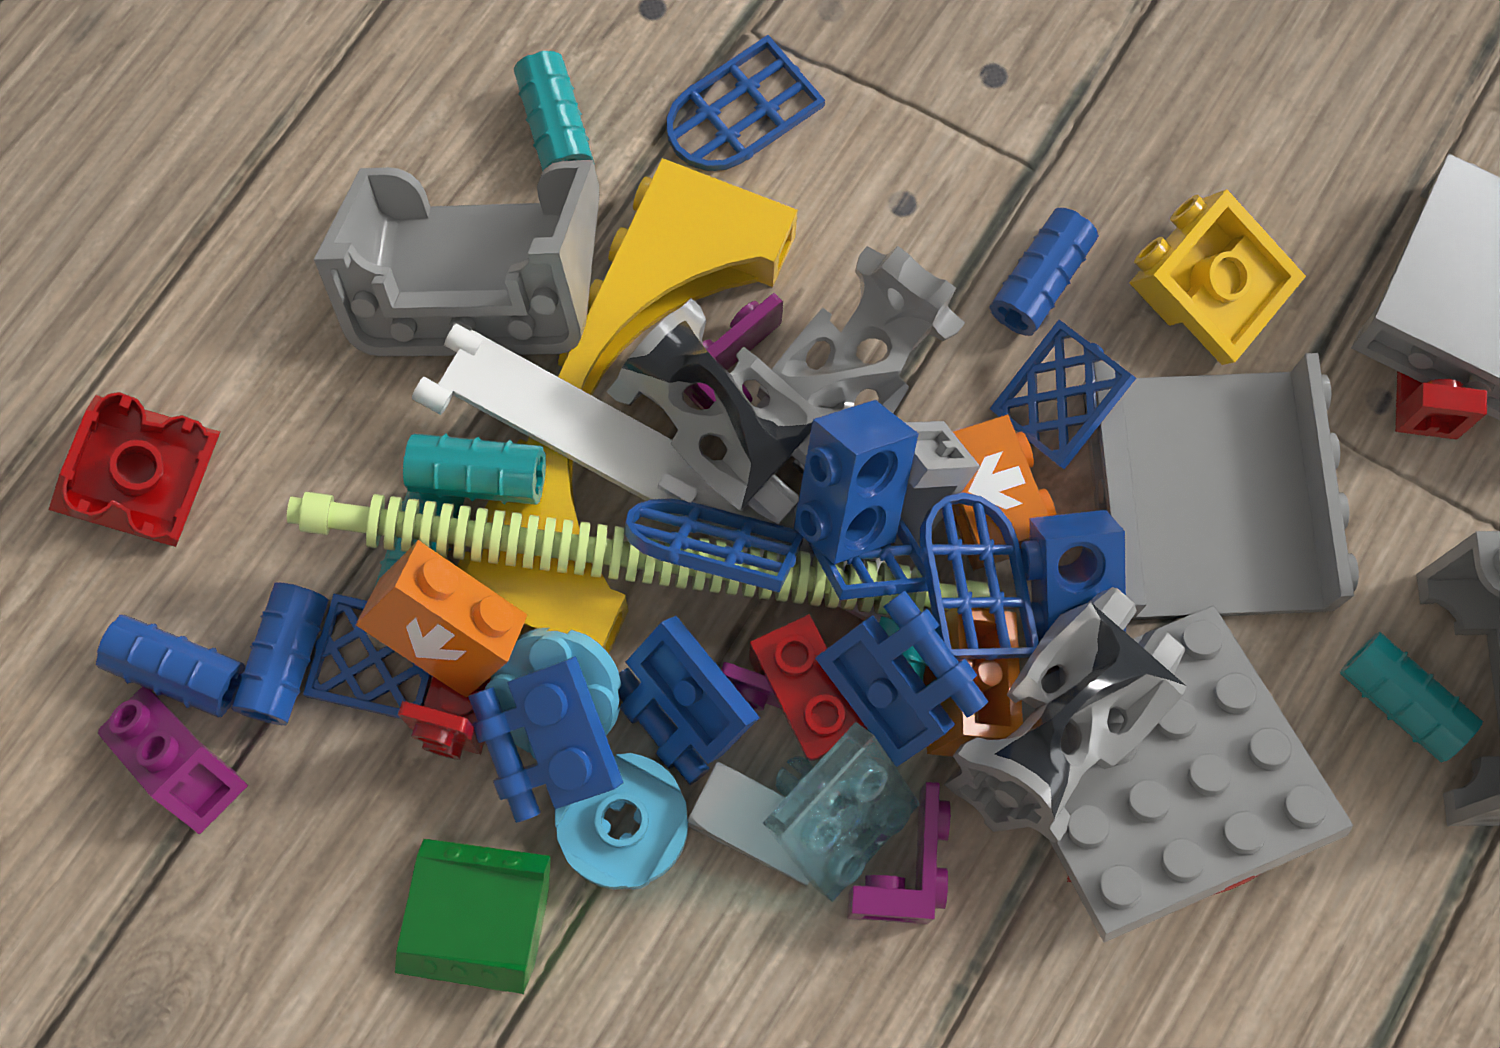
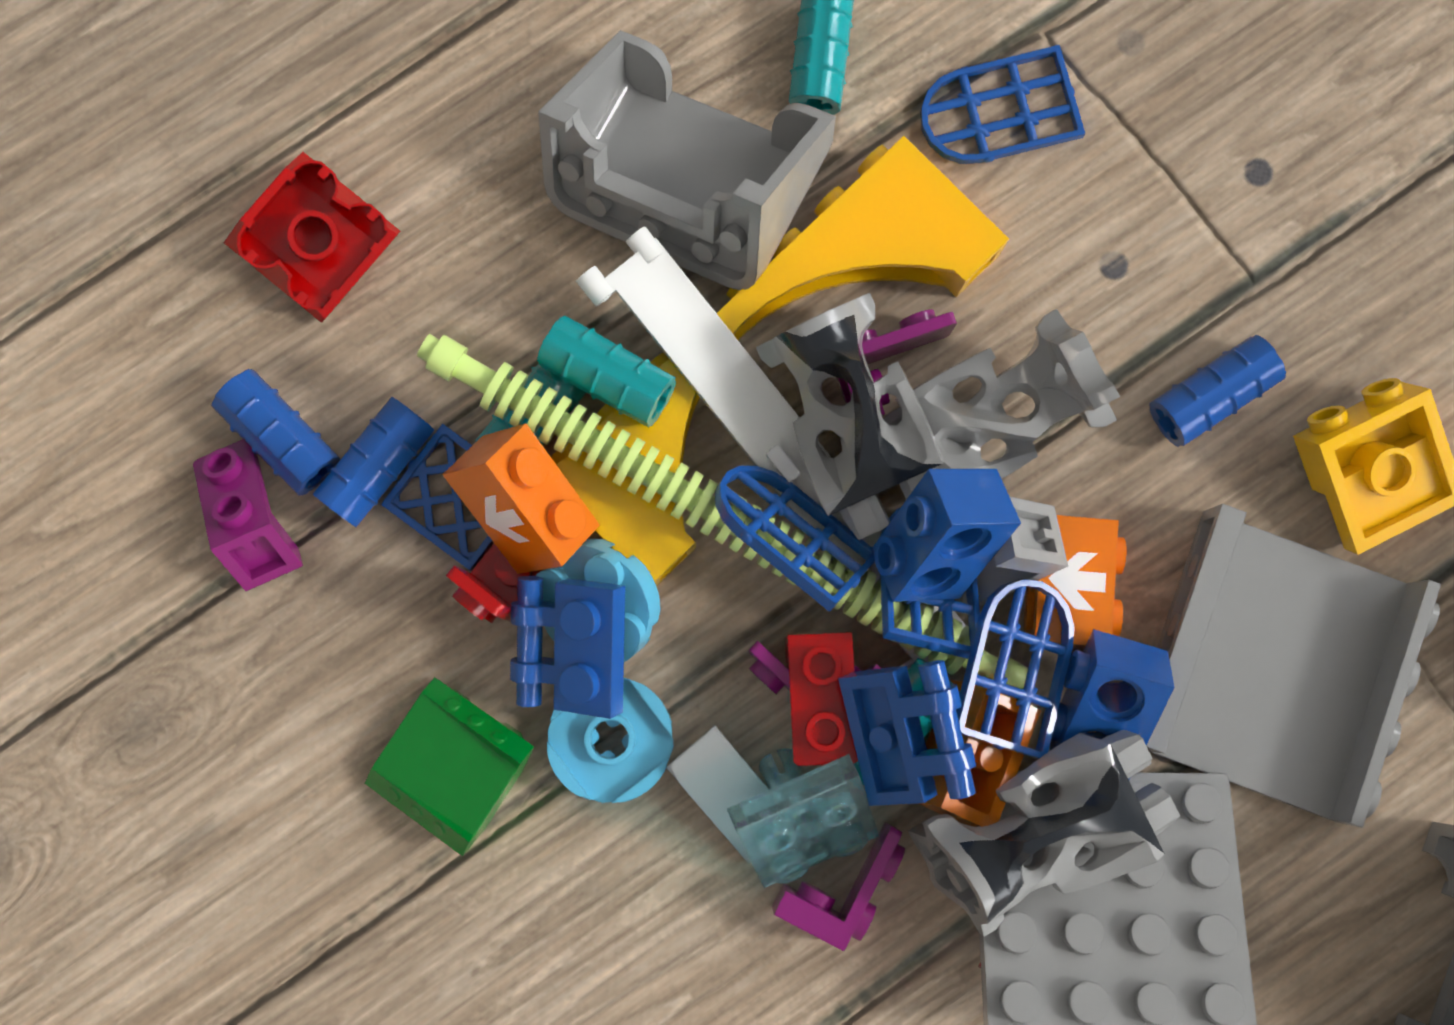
camera: 25 degrees right, 10 degrees up
blue plate [618,616,760,785] -> none
blue window [990,320,1136,469] -> none
teal axle [1340,632,1483,763] -> none

